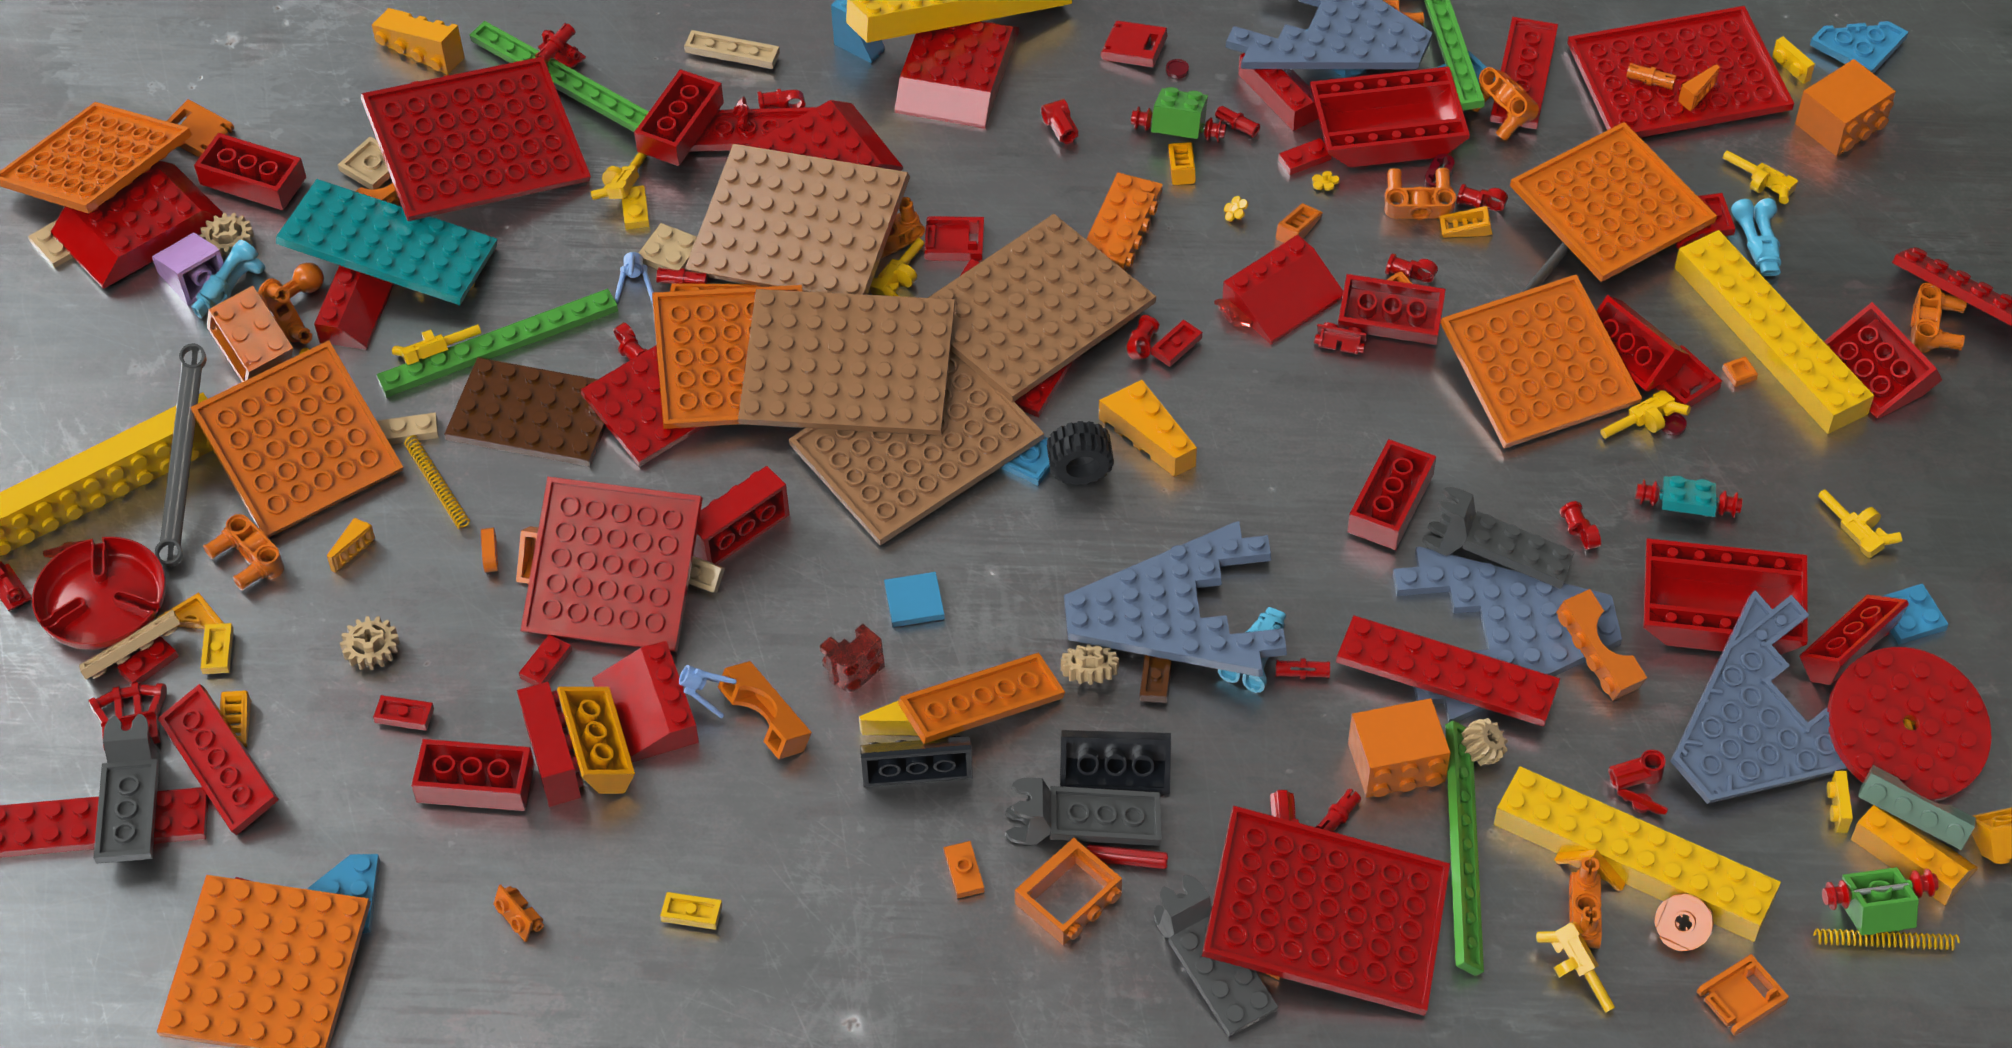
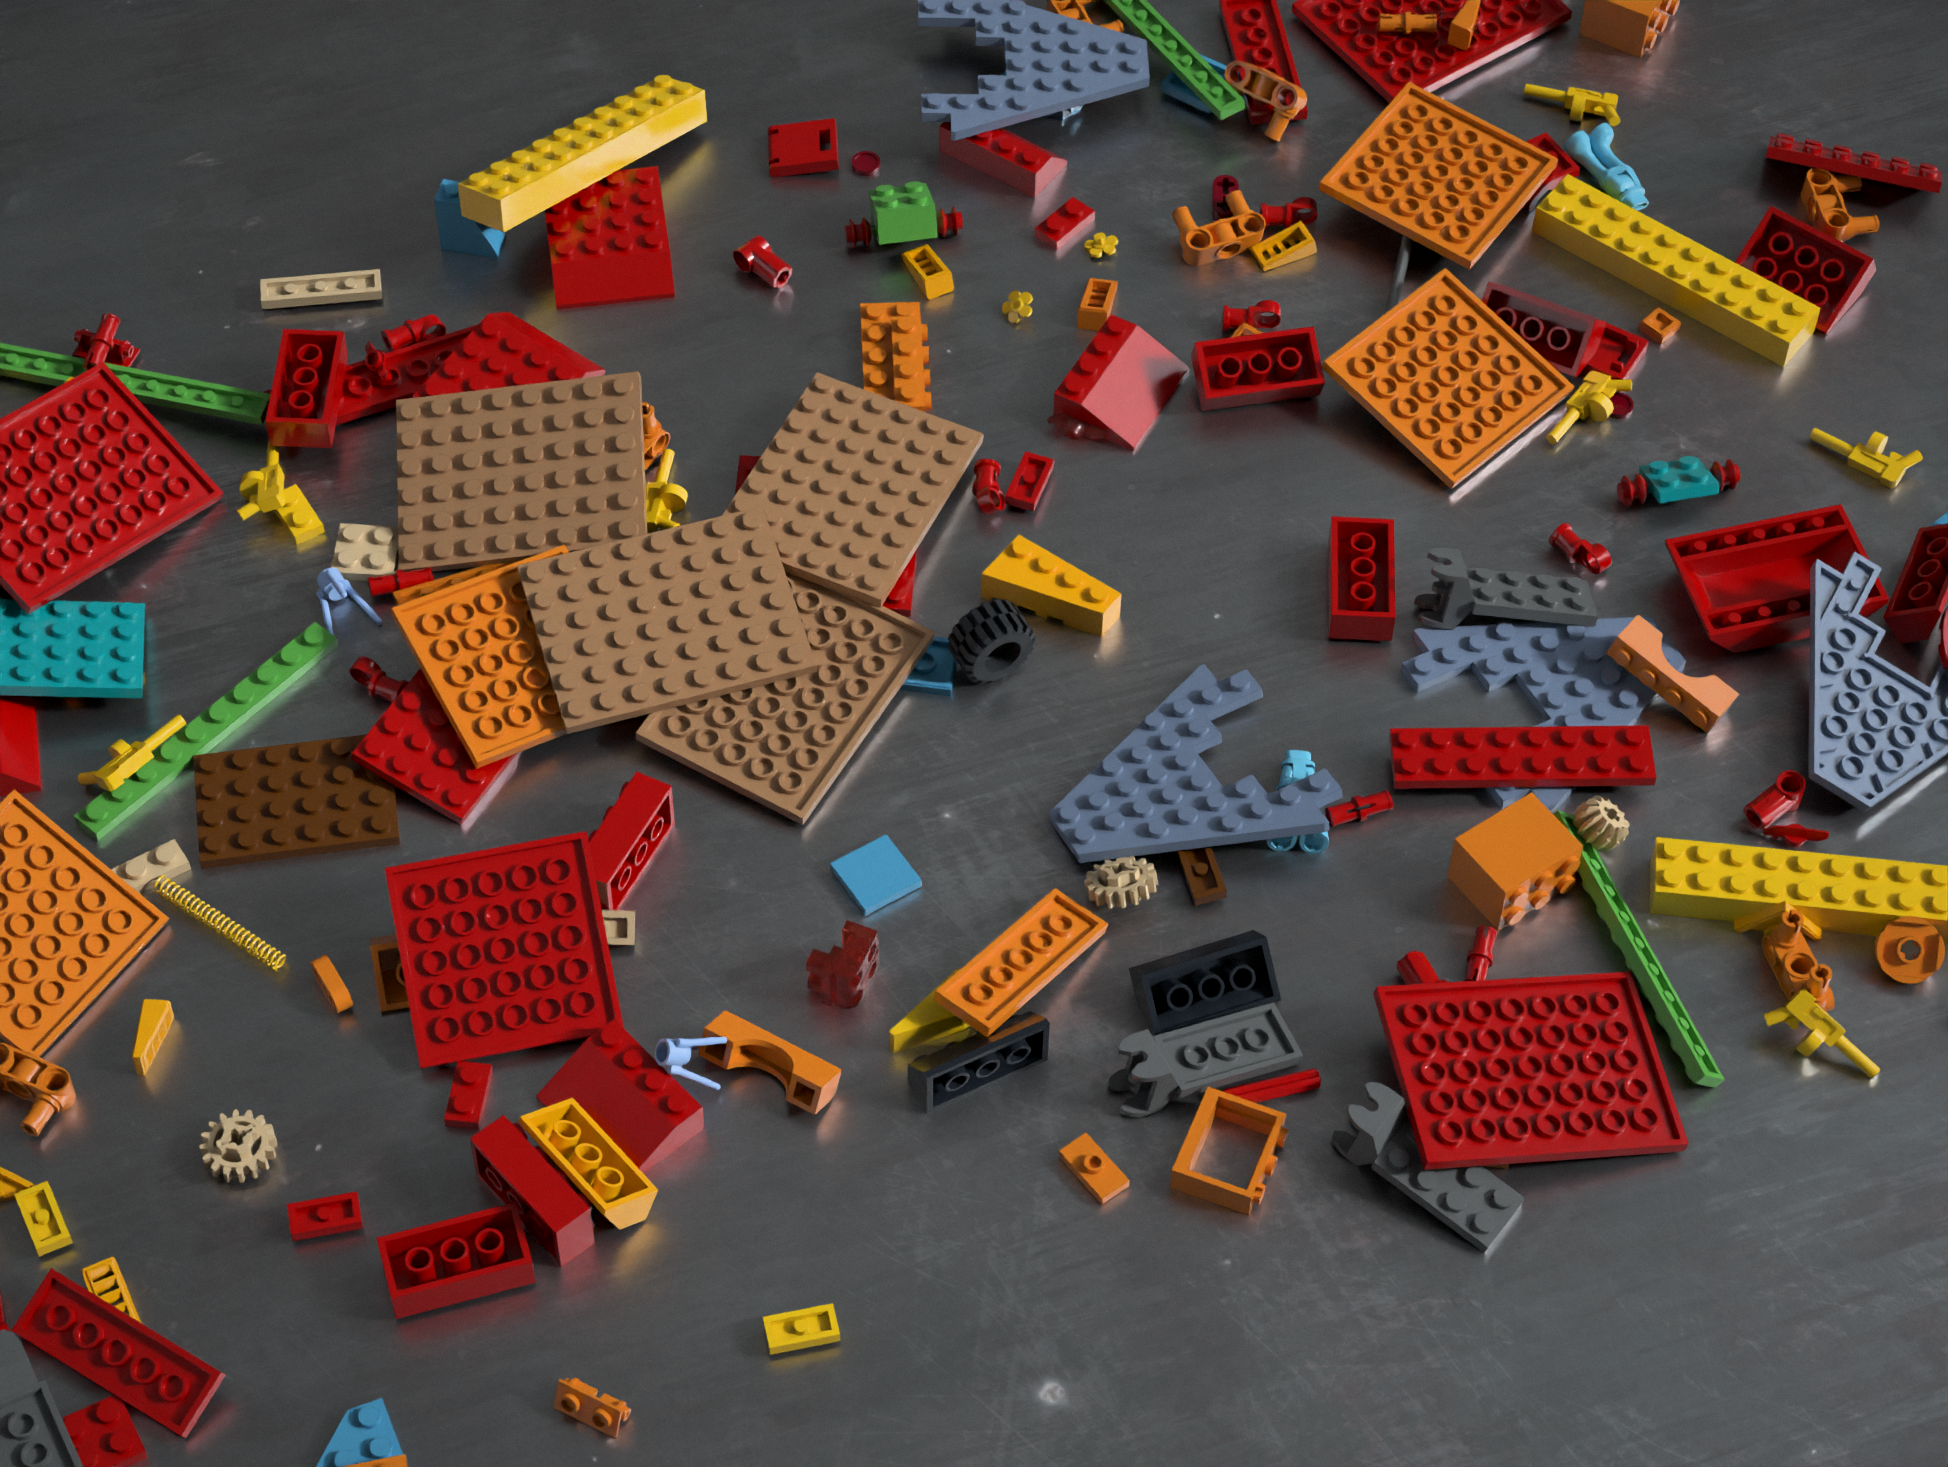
camera: 25 degrees left, 0 degrees up
red container [924,216,984,261] -> none
red axle [1215,106,1261,138] -> none
red slope [1310,67,1470,167] -> none
red hinge [1314,322,1367,355] -> none

